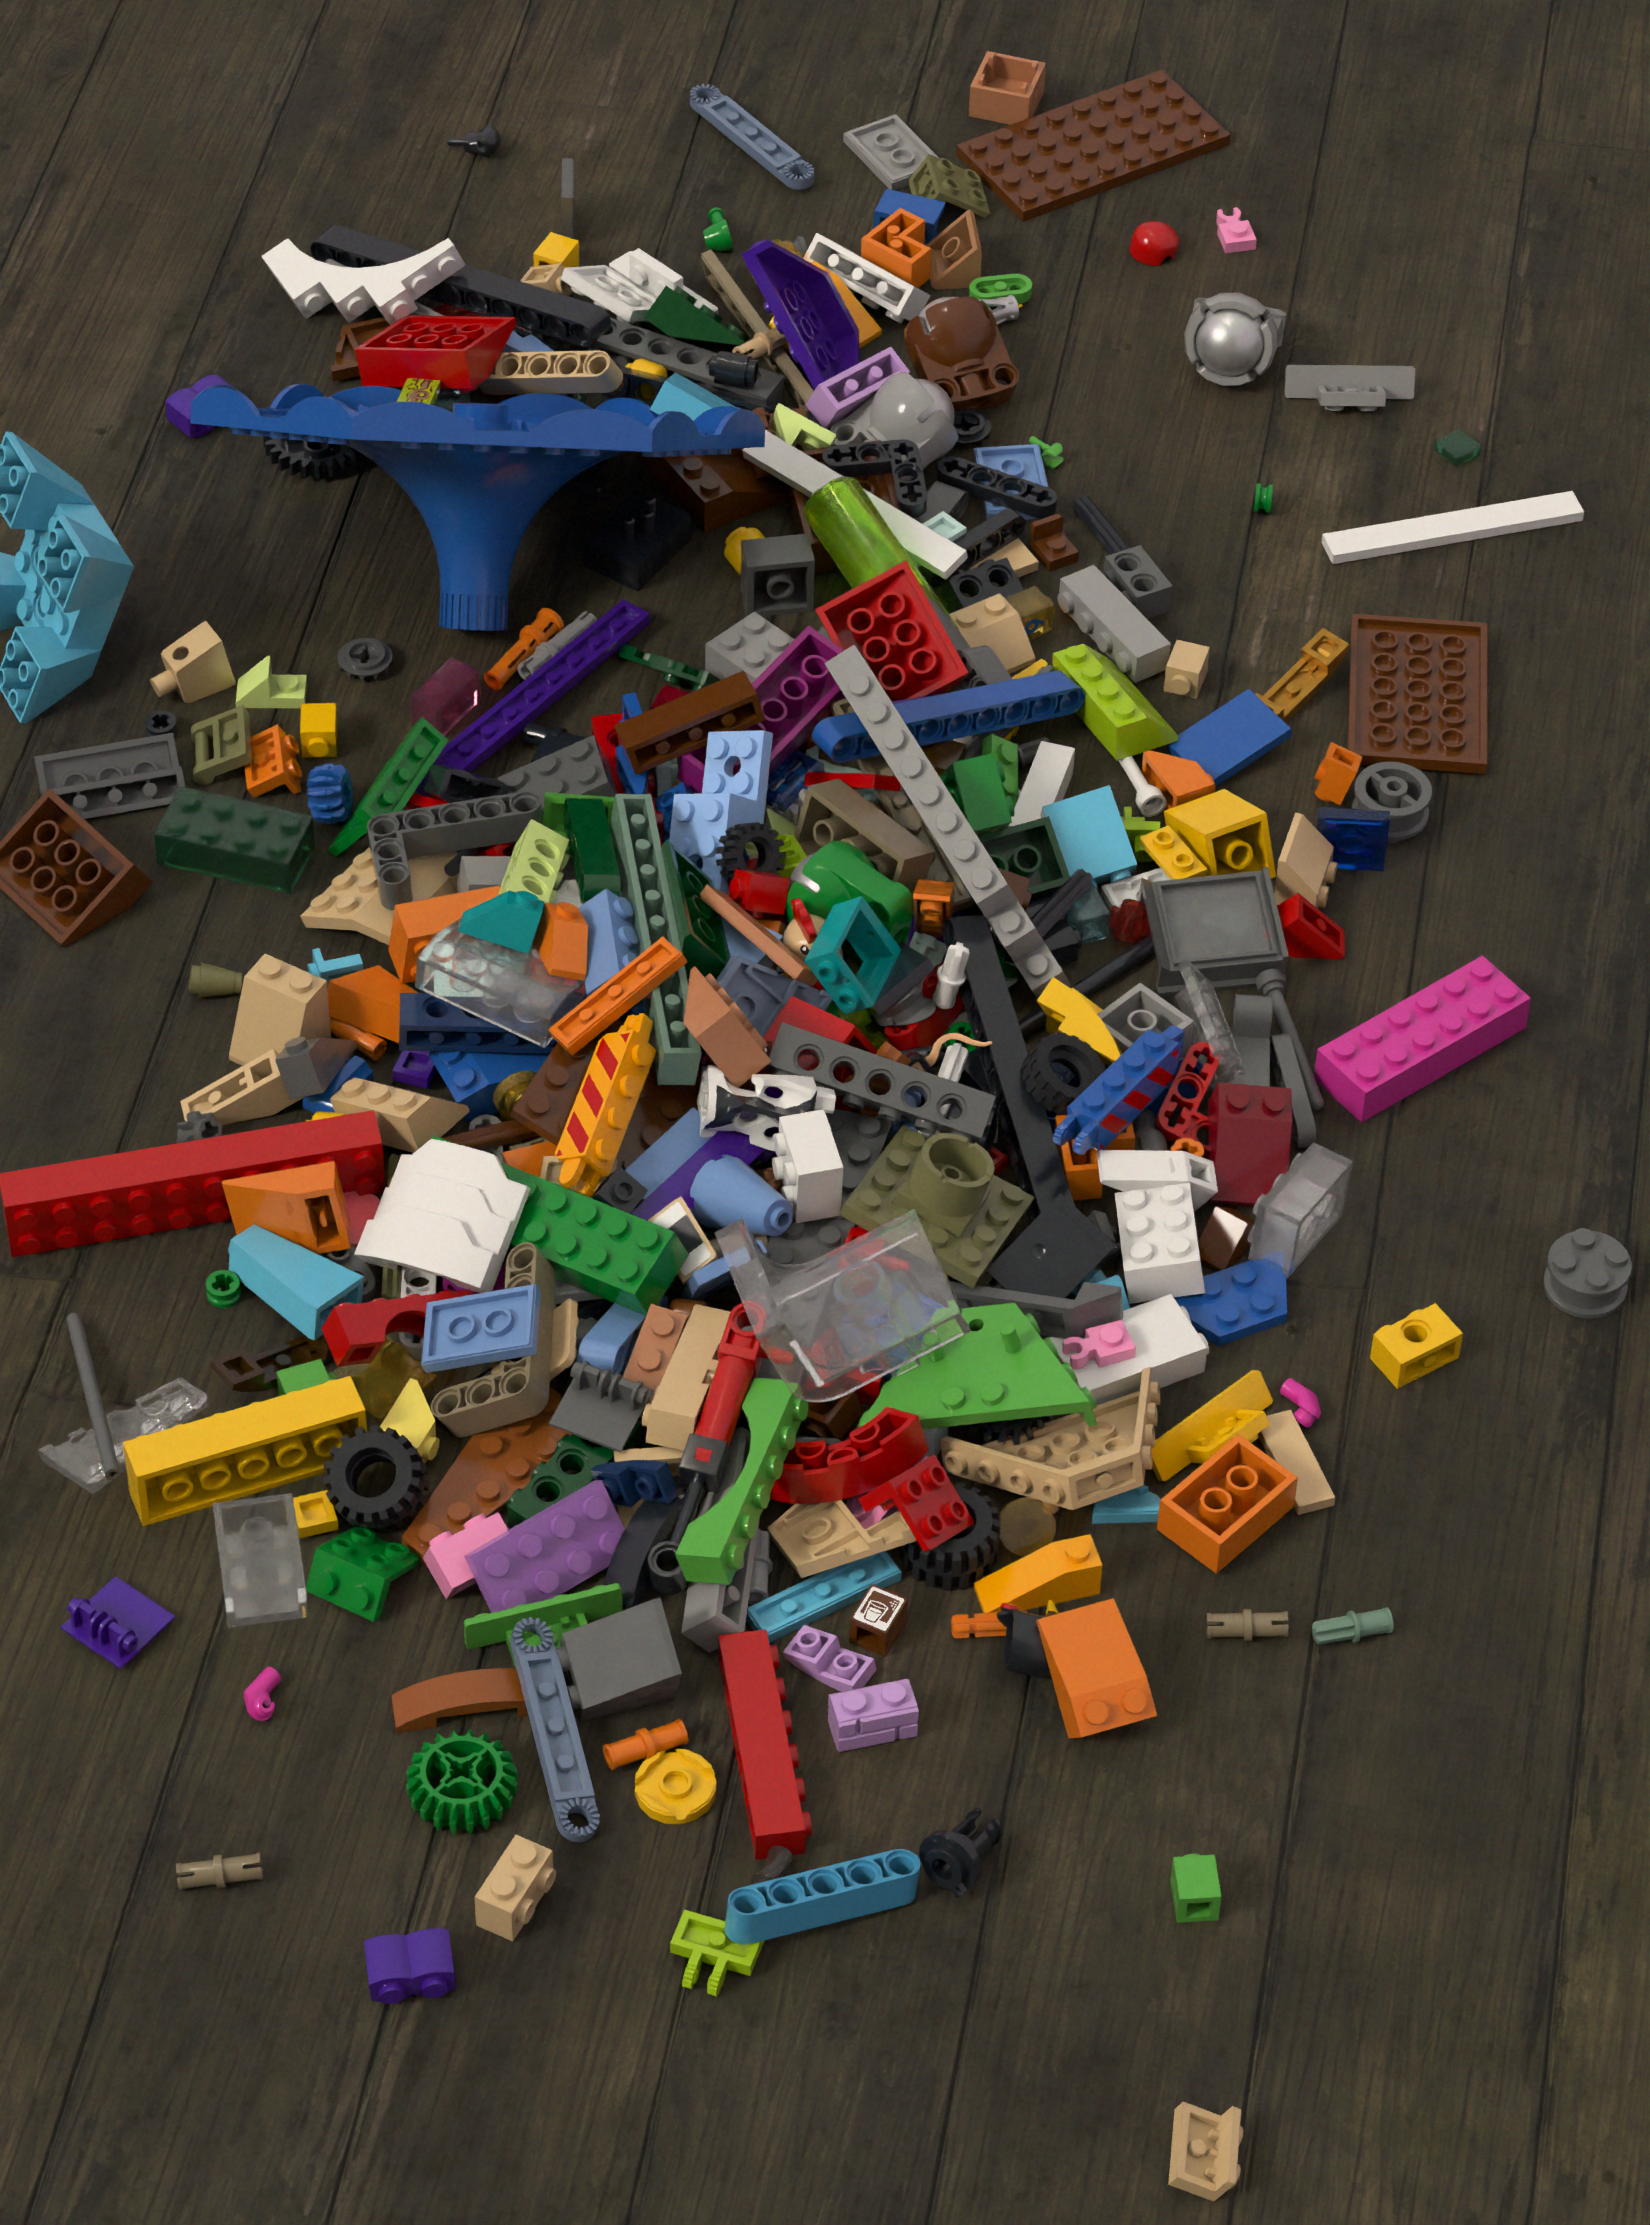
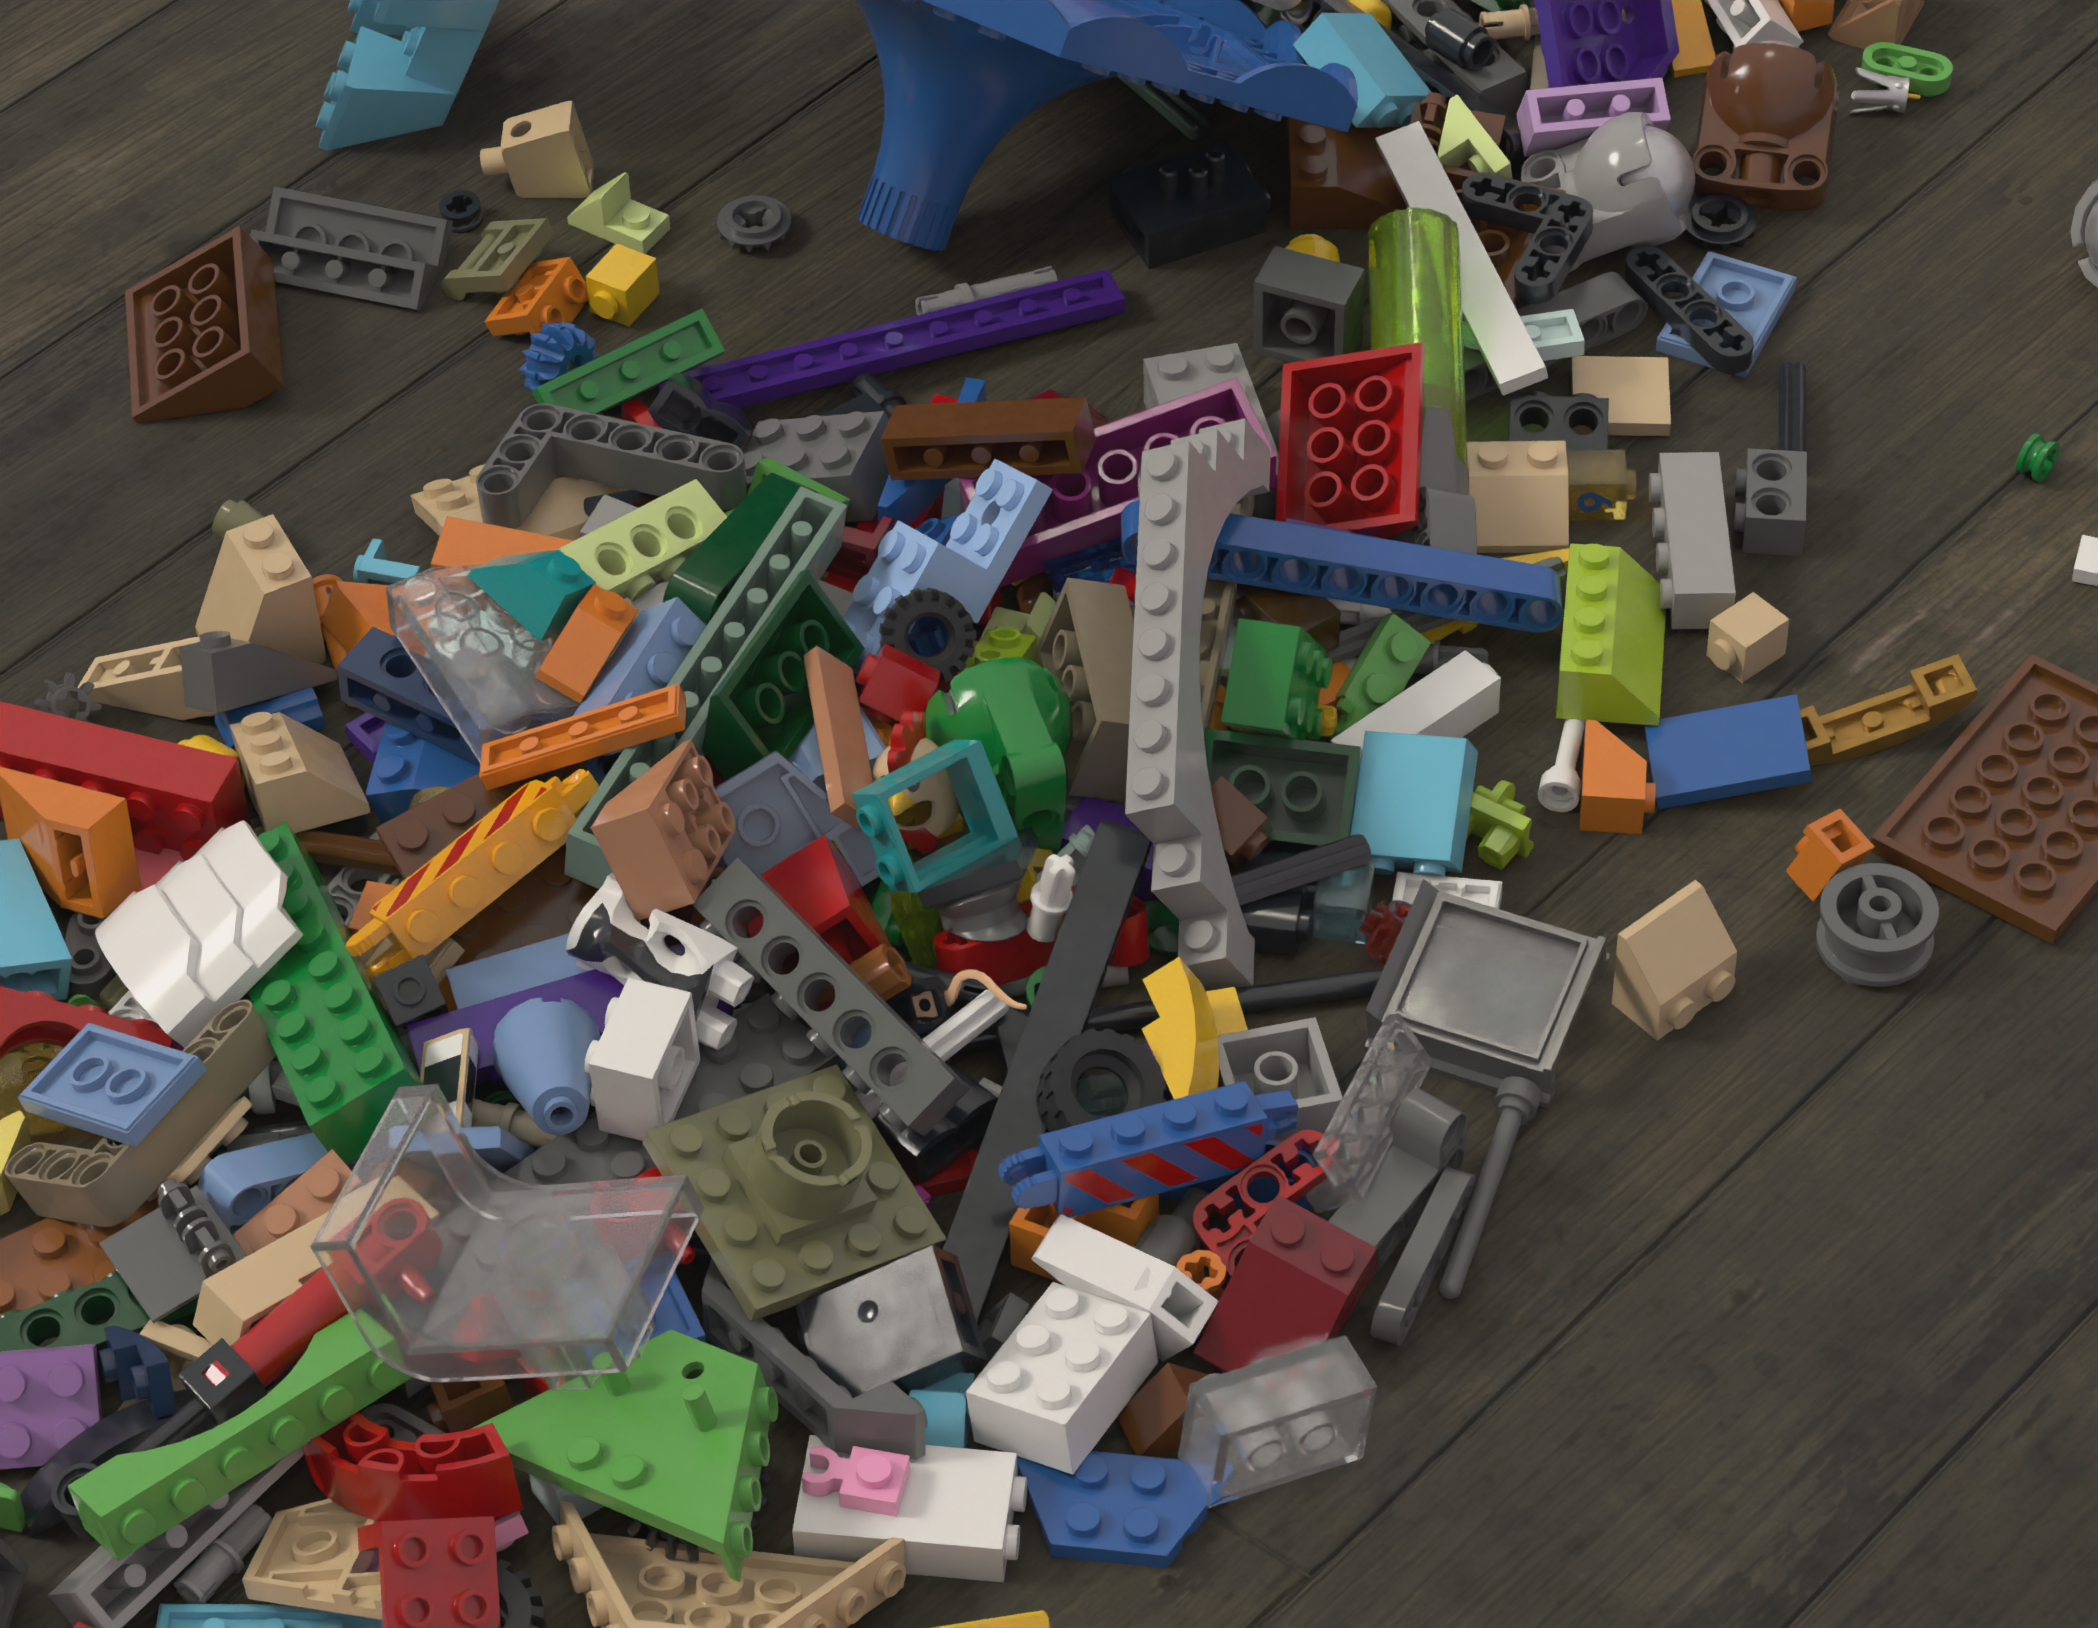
camera: 35 degrees right, 0 degrees up
clear green brick [154,786,315,894] -> none
clear pink brick [411,657,481,736] -> none
orange pin [484,608,564,690] -> none
dark green wing [617,644,721,692] -> none
orange slope [913,879,955,938] -> none
black beam [919,508,1025,588] -> none
bright green hand [1029,436,1064,469] -> none
reddish brown bracket [1030,514,1079,572] -> none
yellow bracket [1140,825,1207,904] -> none
yellow slope [1164,789,1276,878] -> none
red slope [1265,893,1345,960] -> none
dark pink brick [1314,955,1531,1123] -> none
clear blue plate [1316,807,1390,871] -> none

